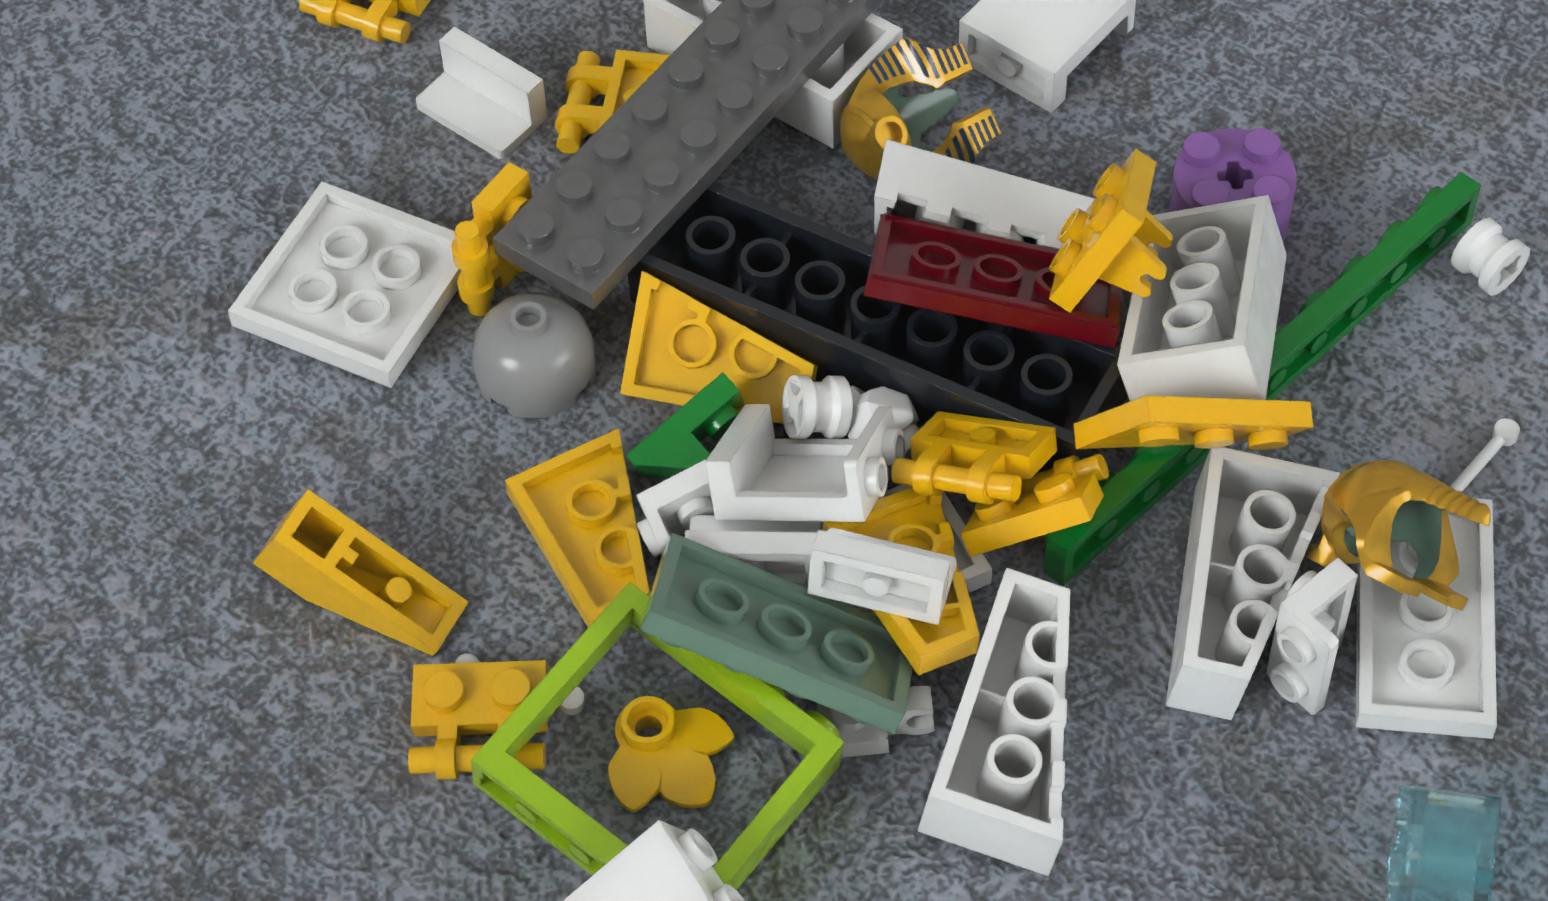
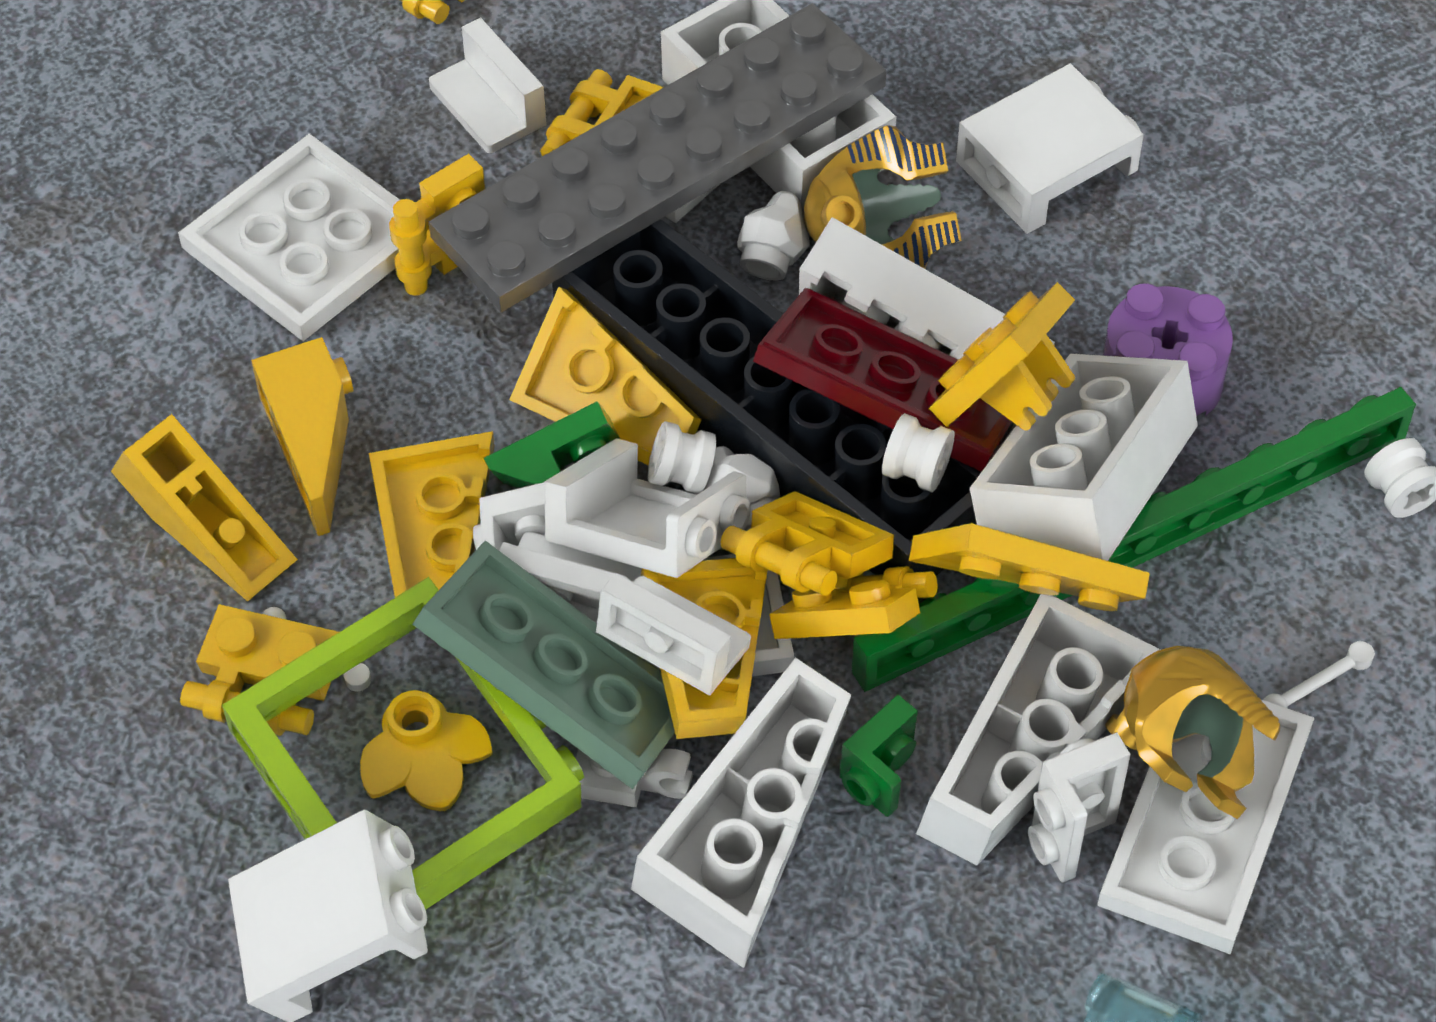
camera: 15 degrees right, 0 degrees up
light grey cylinder [472,292,597,418] -> none
none -> yellow slope [251,337,354,536]
none -> white rock [737,191,810,281]
none -> green bracket [839,694,918,817]
none -> white wheel [882,413,955,492]

